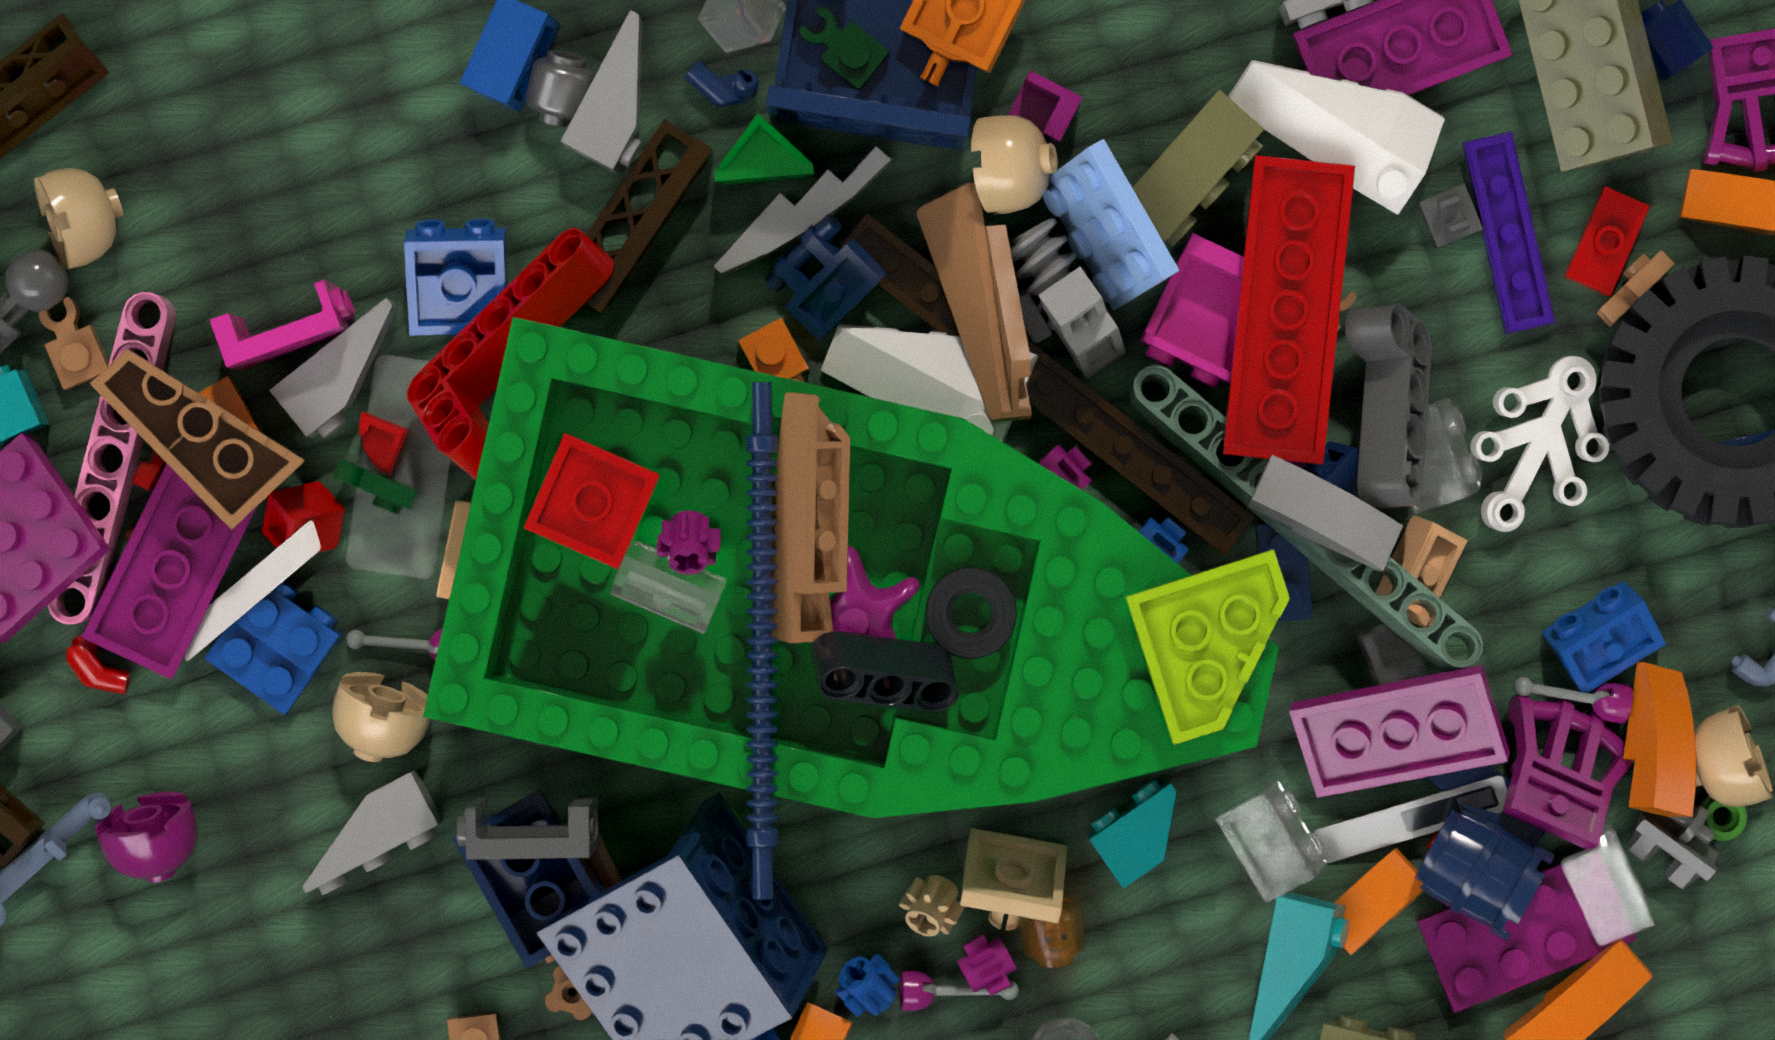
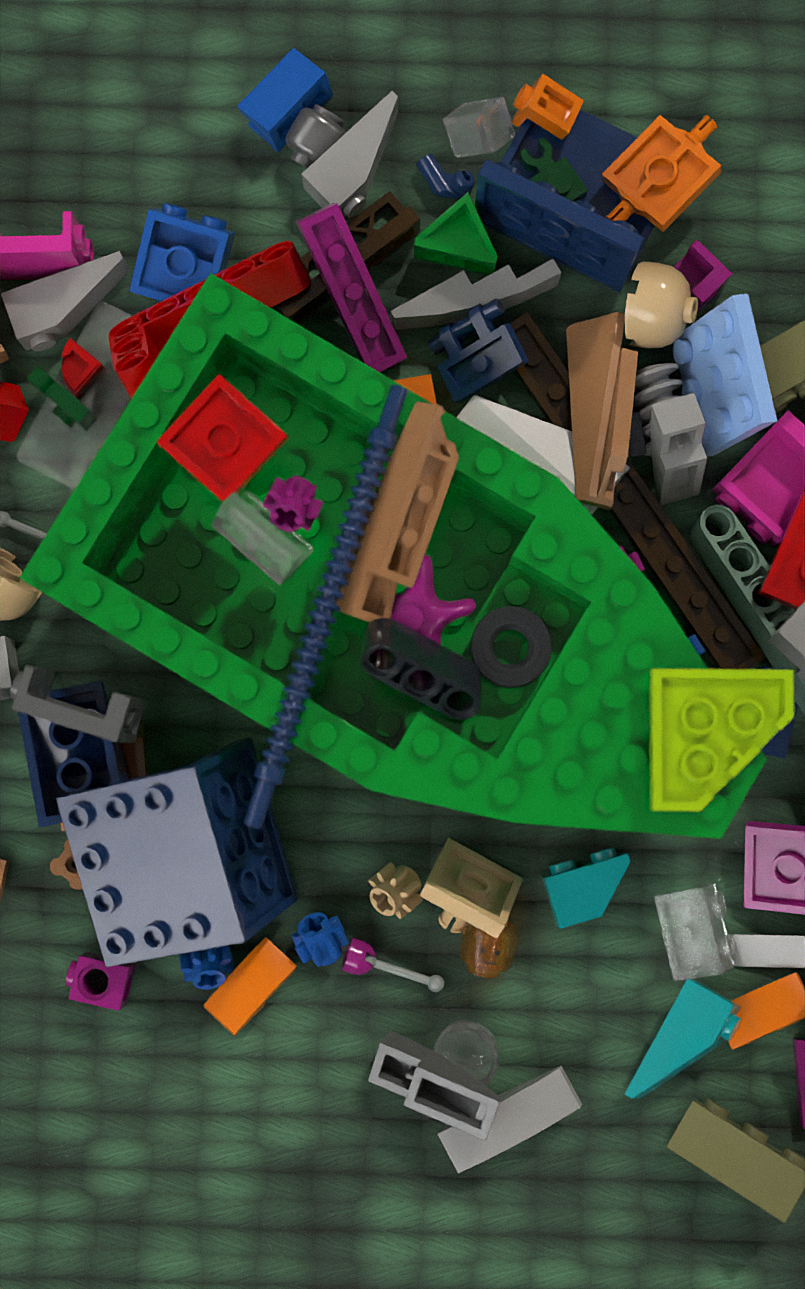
camera: 20 degrees right, 5 degrees down
magenta gear [957,934,1017,996] -> none
none -> magenta plate [296,202,407,372]

